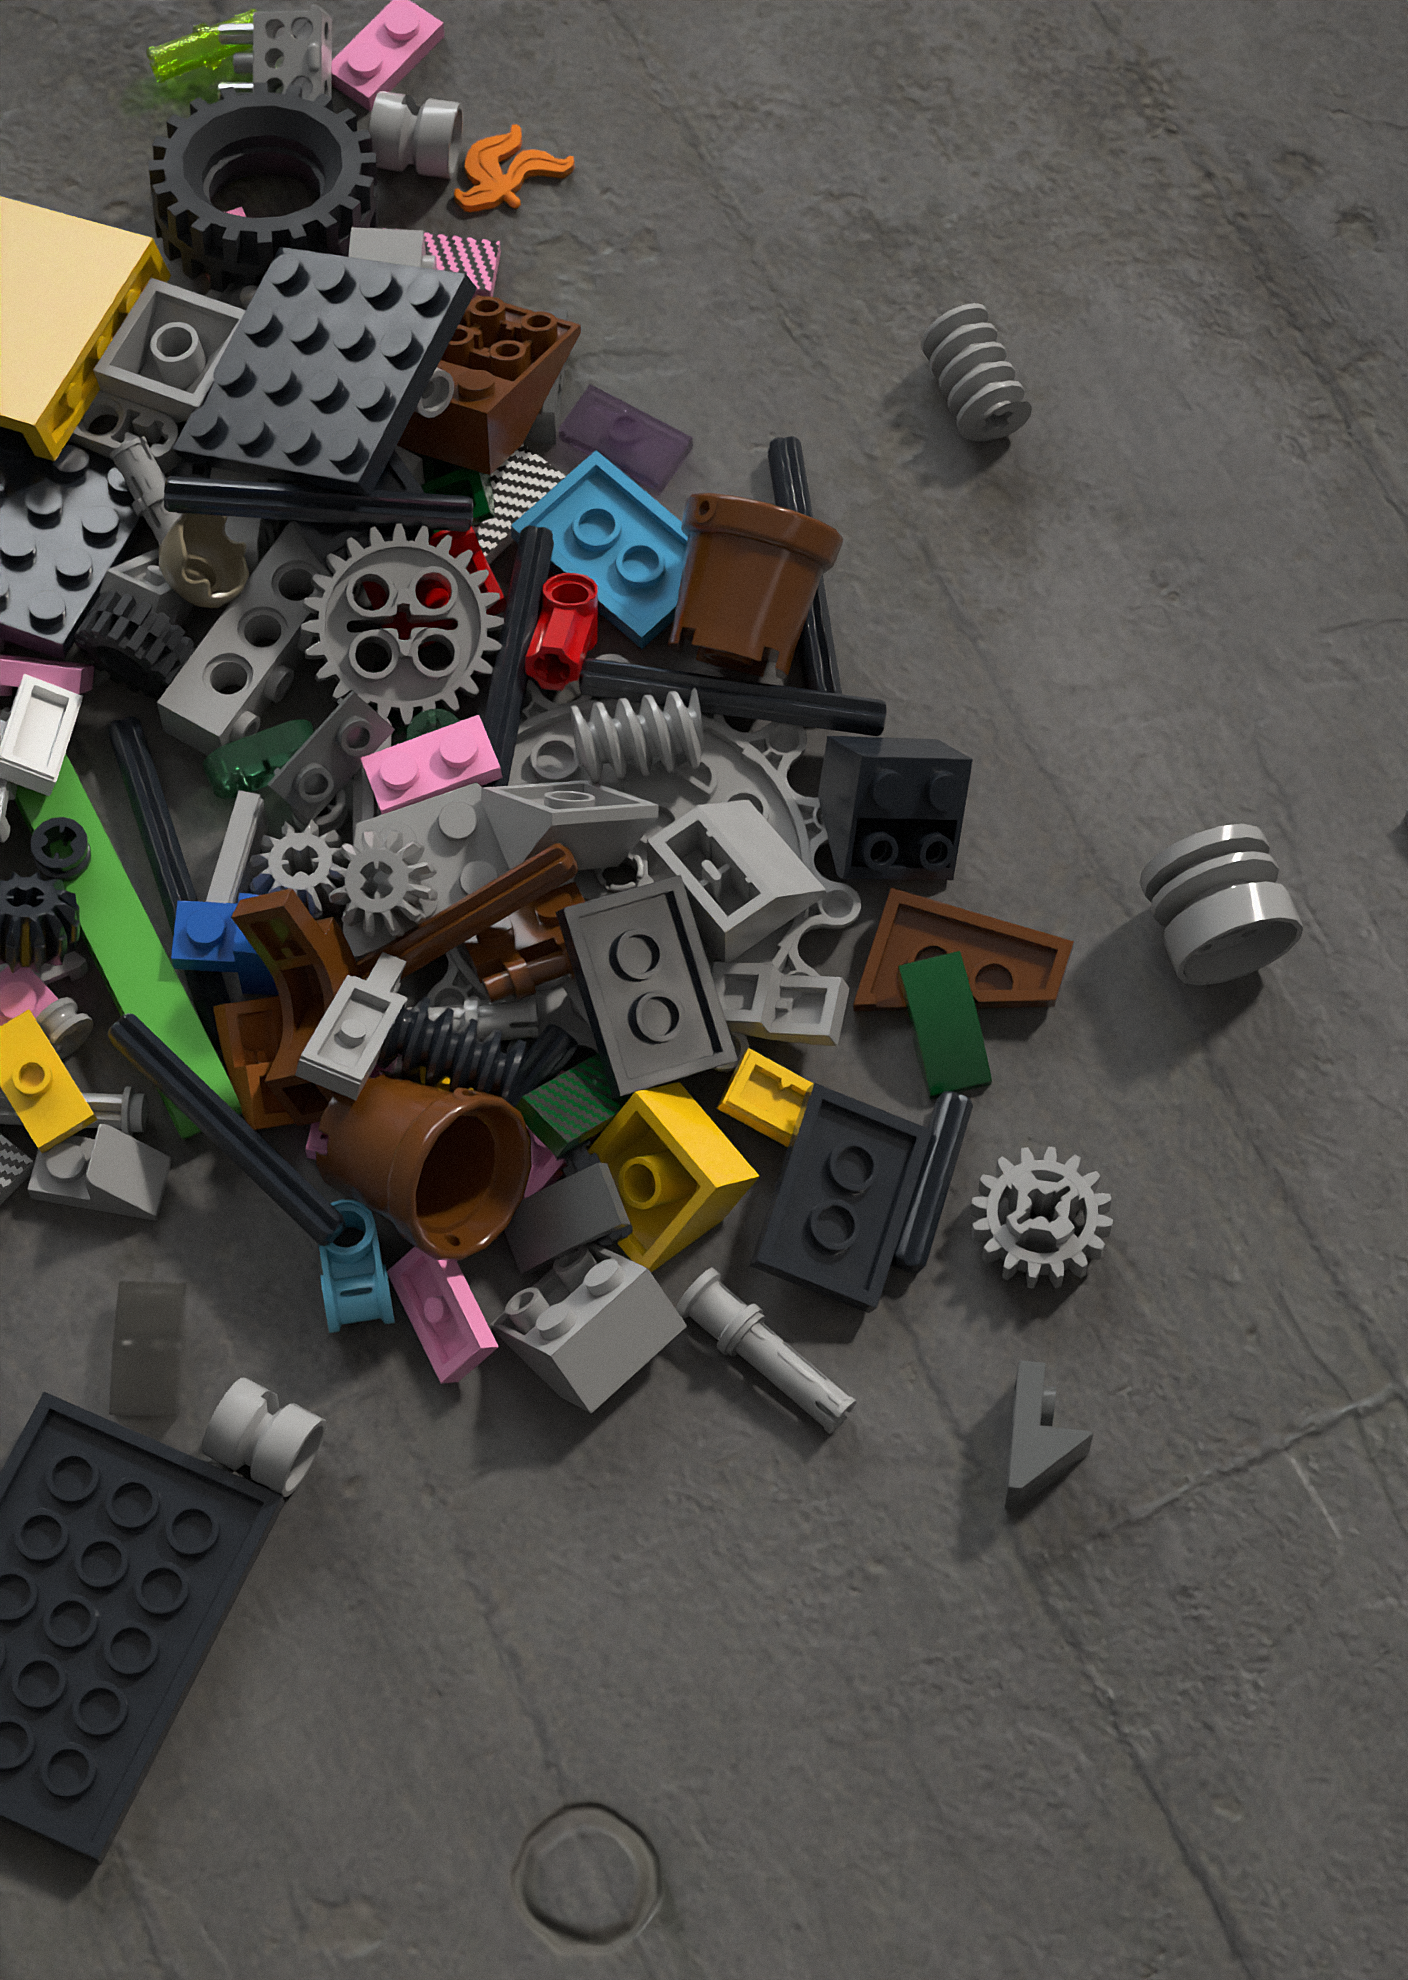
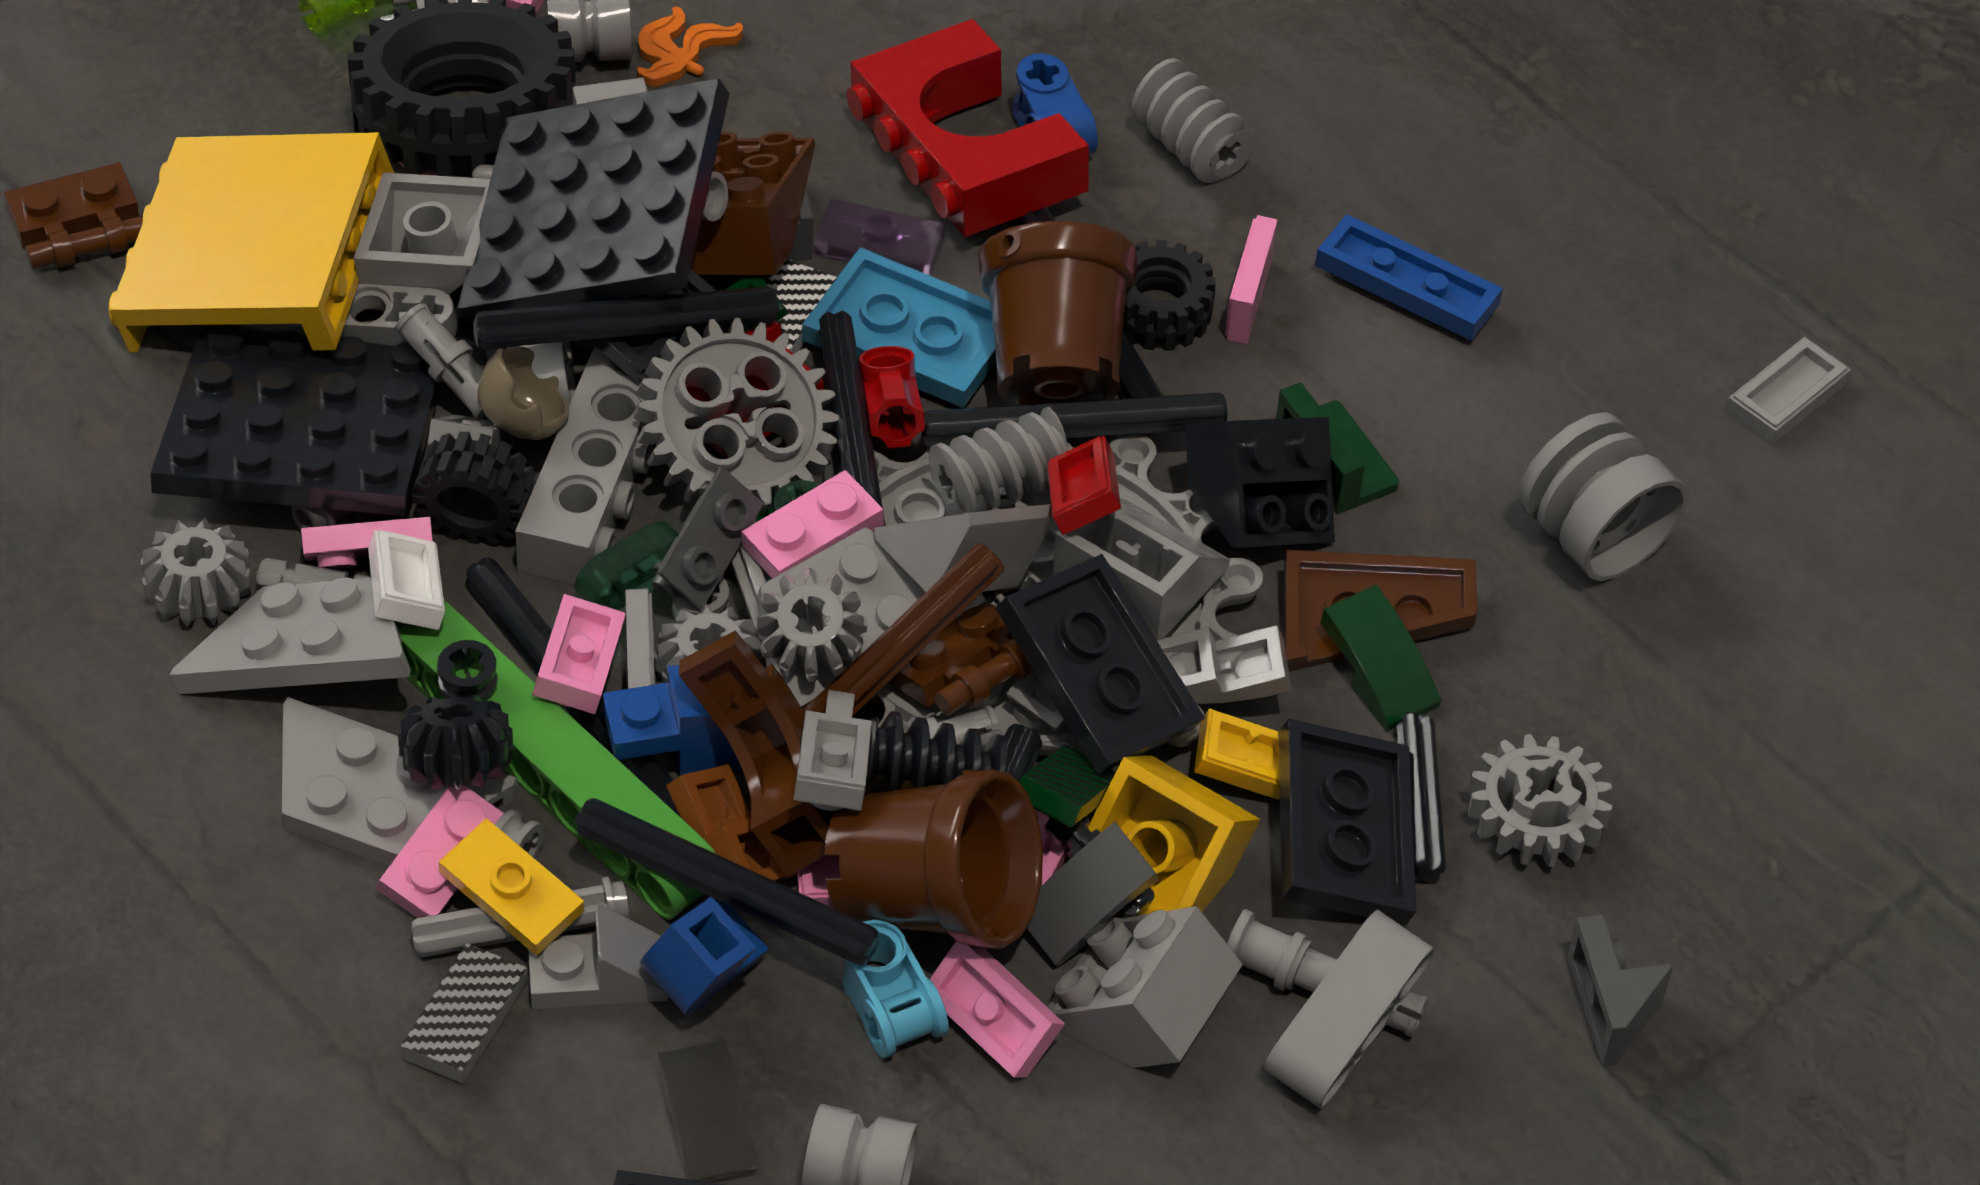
camera: 20 degrees left, 15 degrees down
none -> bright pink plate [532,594,626,714]
none -> blue brick [640,896,769,1016]
none -> red arch [846,19,1089,237]
none -> blue piece [1011,53,1098,154]
none -> red tile [1047,436,1121,535]
none -> black tyre [1123,240,1216,351]
none -> bright pink tile [1225,215,1278,345]
none -> light grey beam [1263,909,1435,1109]
none -> dark green panel [1276,382,1399,515]
none -> blue plate [1315,214,1503,341]

